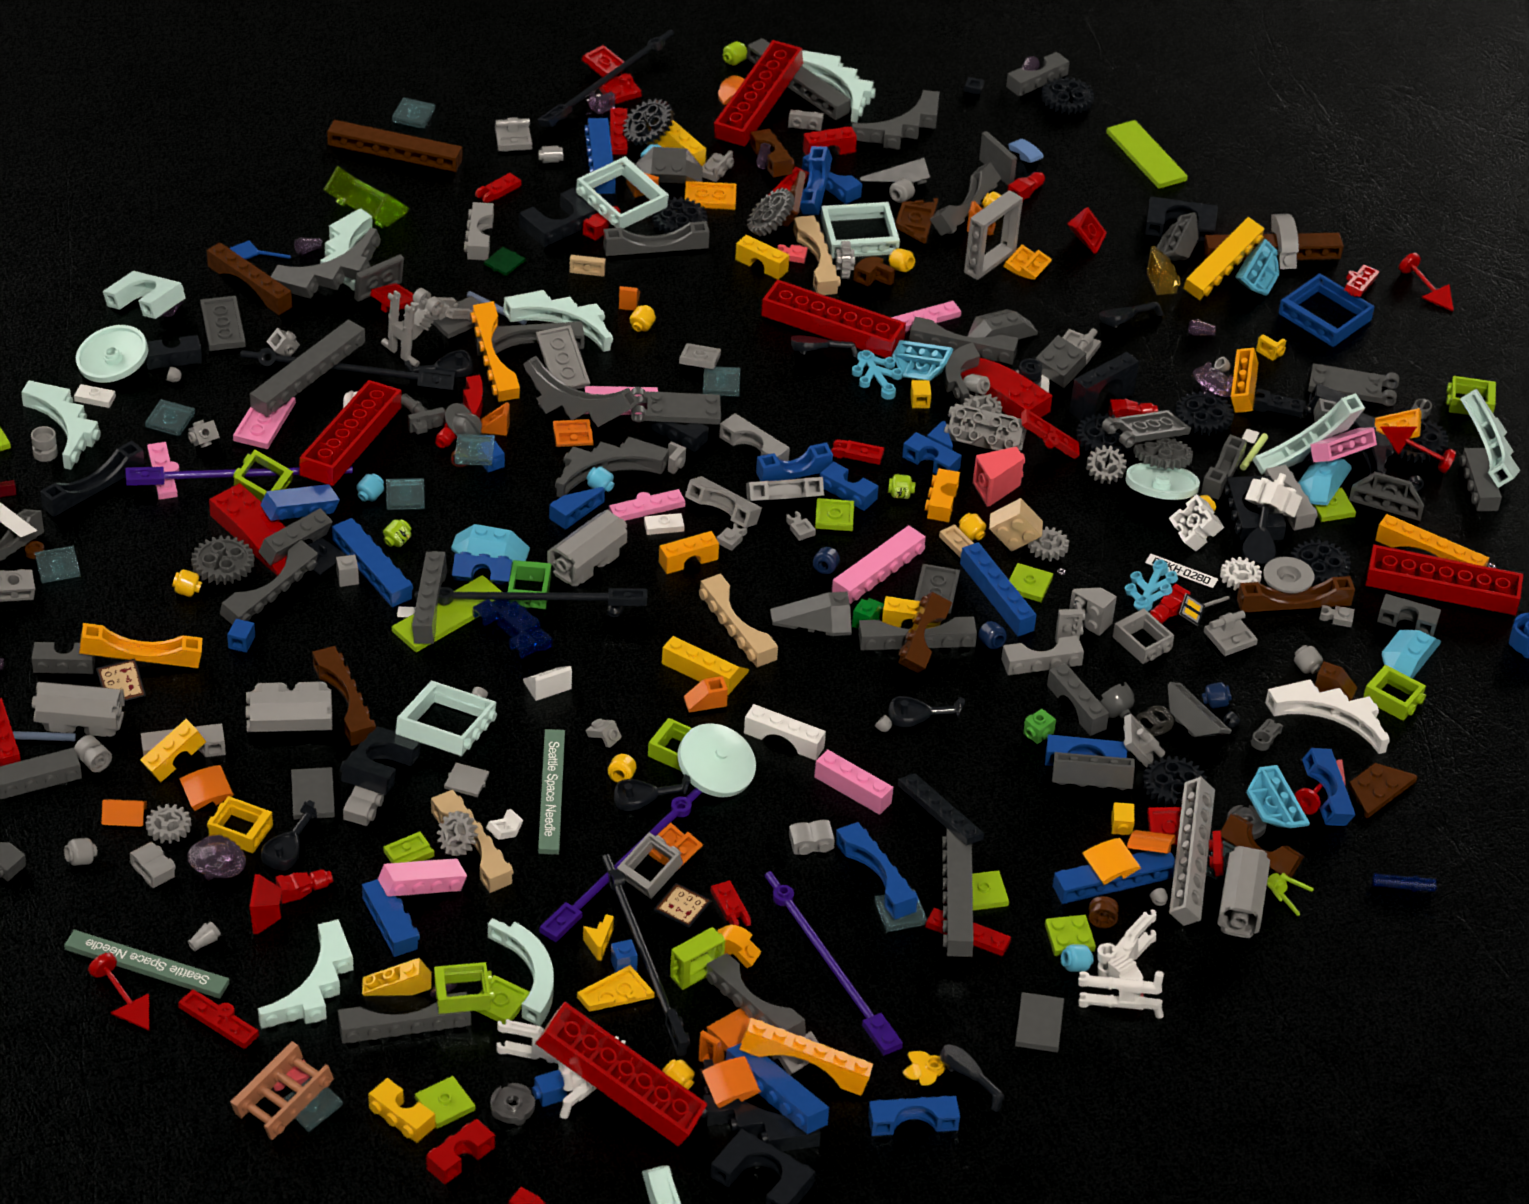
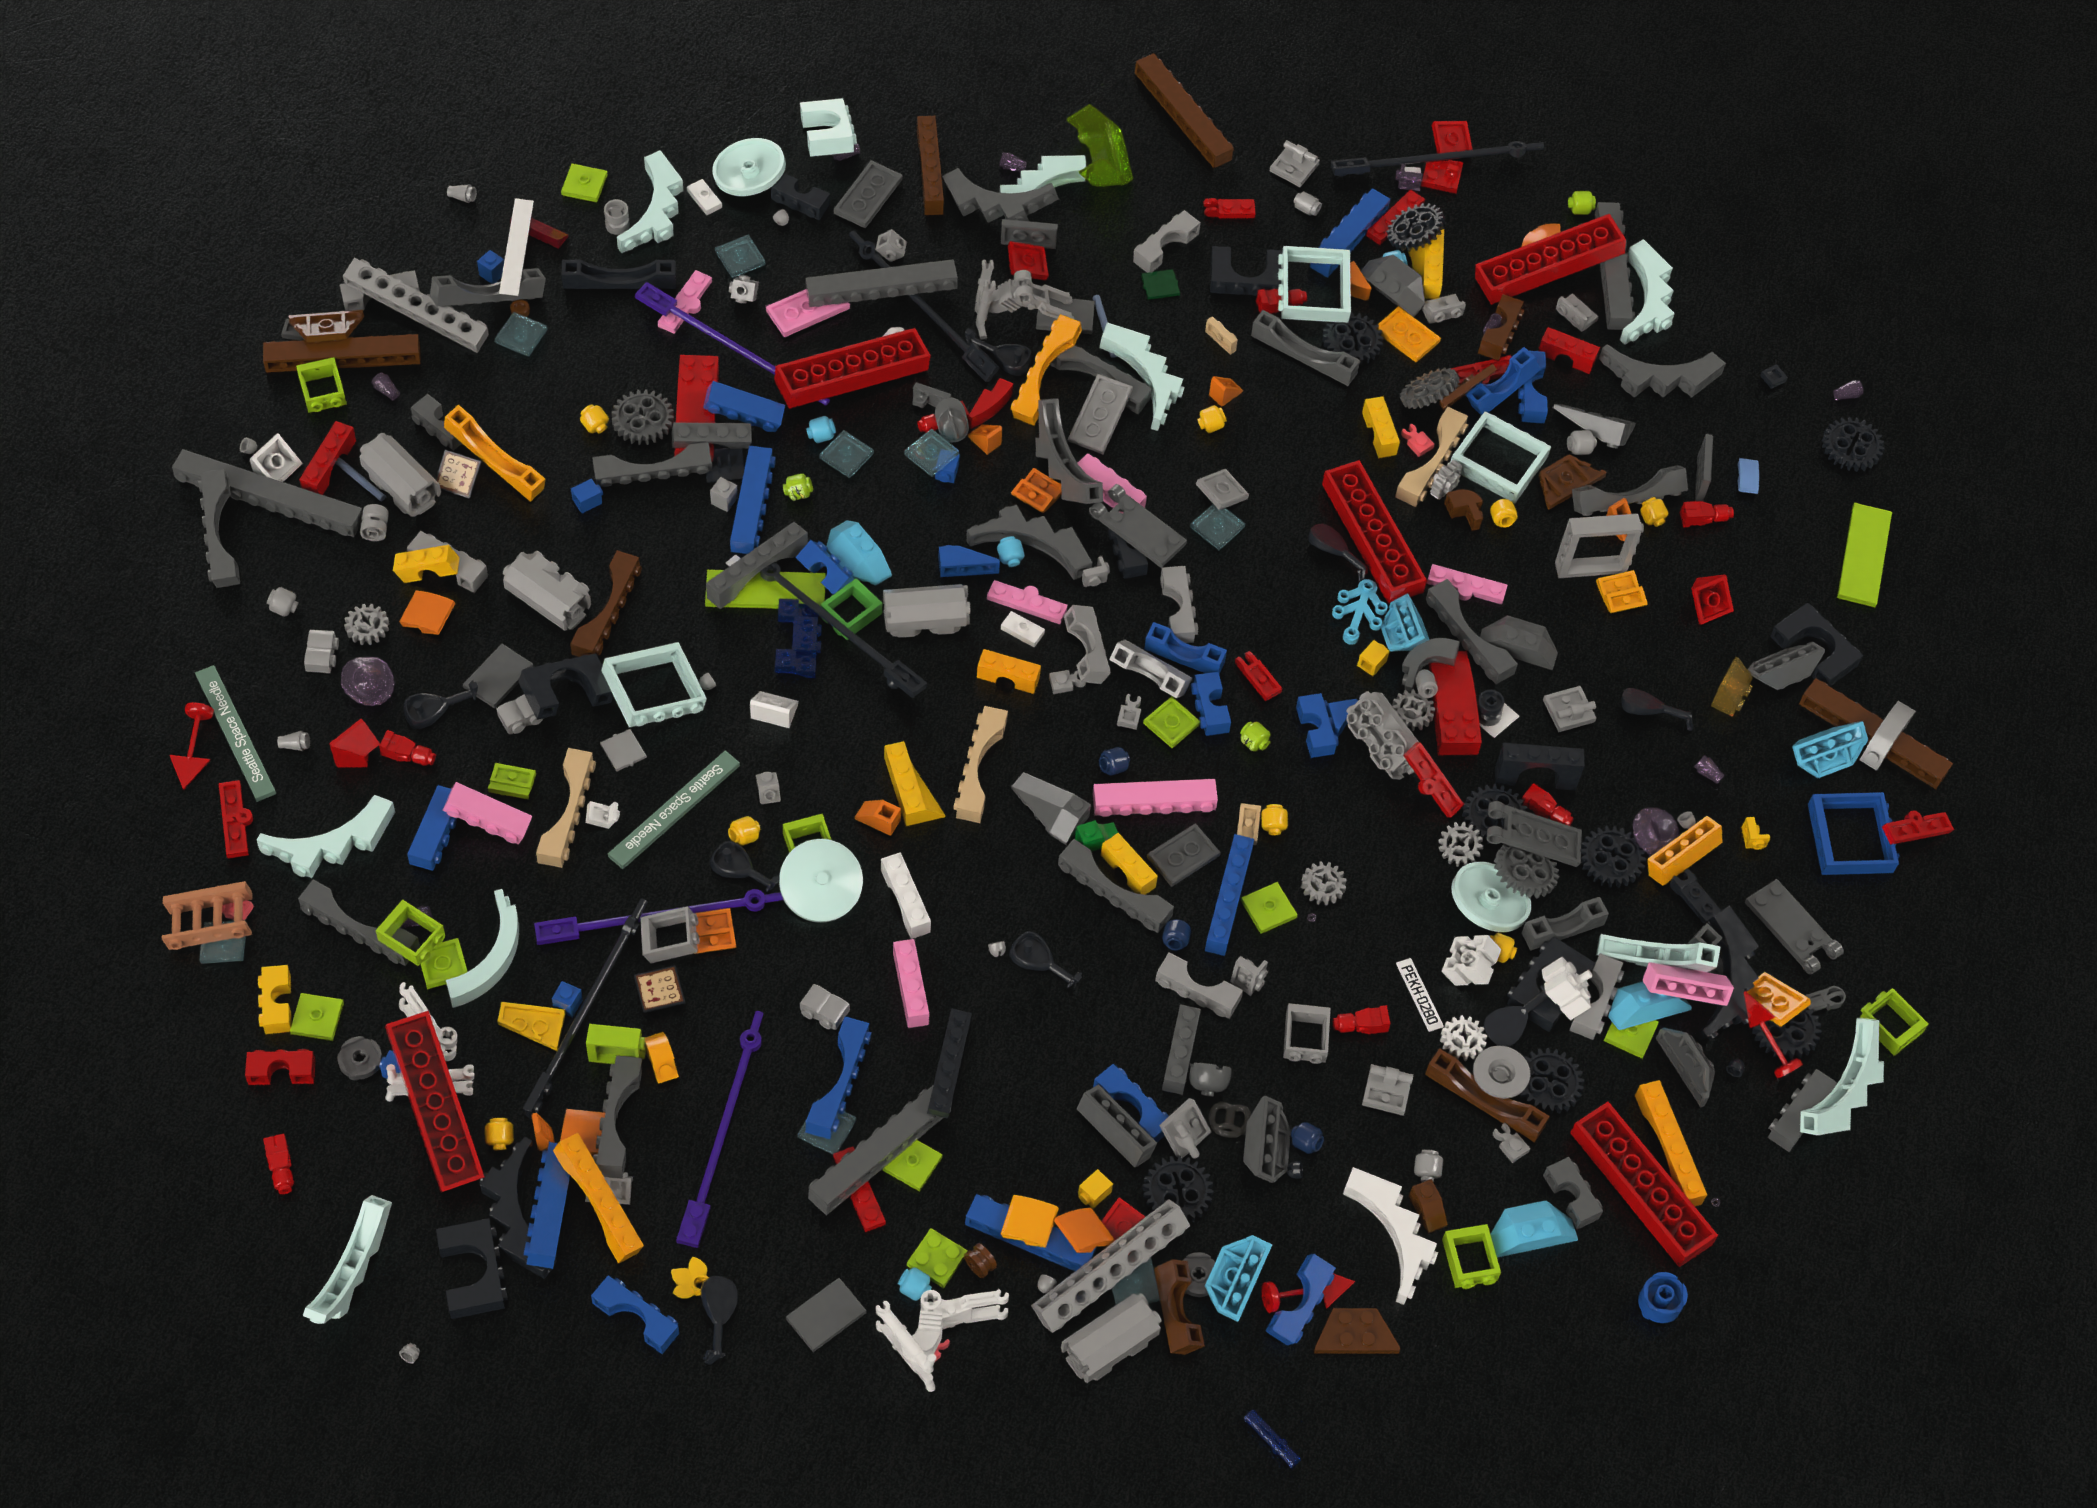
camera: 40 degrees right, 15 degrees up
orange panel [102,799,147,827] -> none
yellow window [207,796,273,853] -> none
blue piece [230,241,291,260] -> none
lime window [233,449,293,502] -> none
yellow slope [362,958,431,996] -> none
clear light blue plate [392,98,435,128] -> none
dark grey pin [401,393,428,414] -> none
light grey gear [437,811,478,856] -> none
yellow slope [583,915,614,961] -> none
orange slope [702,1056,761,1108] -> none
red hinge [711,881,751,926] -> none
reddish brown arch [898,592,952,673] -> none
light orange arch [925,468,960,522] -> none
coral slope [973,446,1025,506] -> none
tan brick [989,498,1043,552] -> none
dark grey arch [1006,52,1069,96] -> none
bright green brick [1023,709,1056,744] -> none
dark grey brick [1036,335,1086,388] -> none
light grey slope [1069,588,1117,636] -> none
medium azure plant [1125,559,1178,612] -> none
piece [1179,593,1229,626] -> none
yellow brick [1183,217,1265,300] -> none
red plate [1209,831,1224,876] -> none
yellowish green bar [1240,433,1268,470] -> none
white sticker [1242,429,1259,443] -> none
dark grey piece [1251,719,1283,751] -> none
lime plant [1267,873,1314,916] -> none
red piece [1399,253,1454,311] -> none

